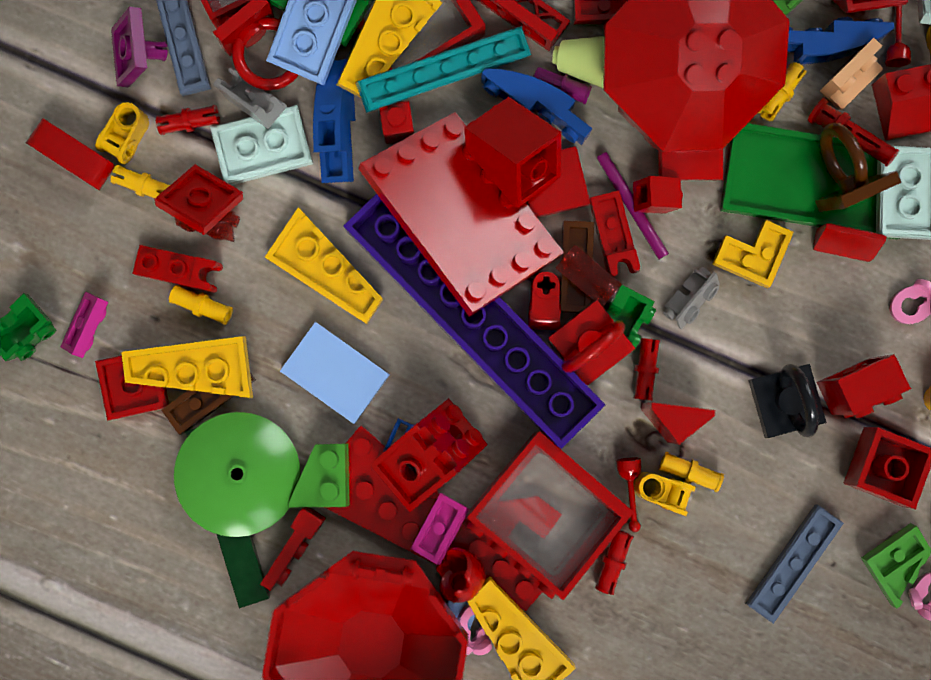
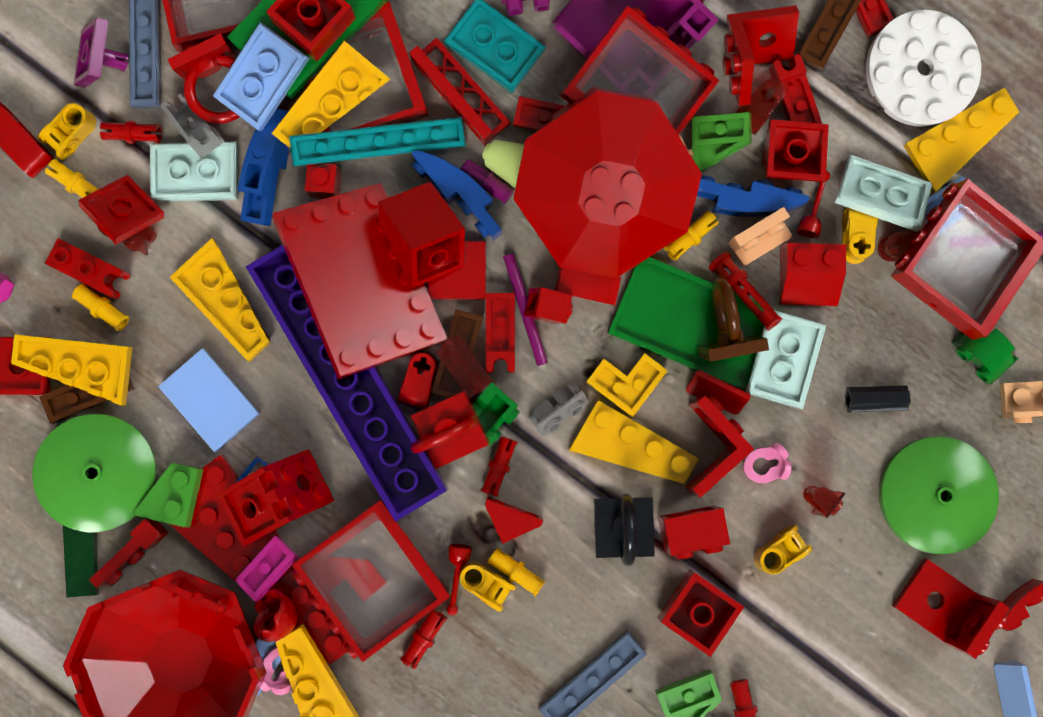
camera: 15 degrees right, 0 degrees up
none -> yellow wing [569,400,699,484]
none -> red bracket [685,395,754,498]

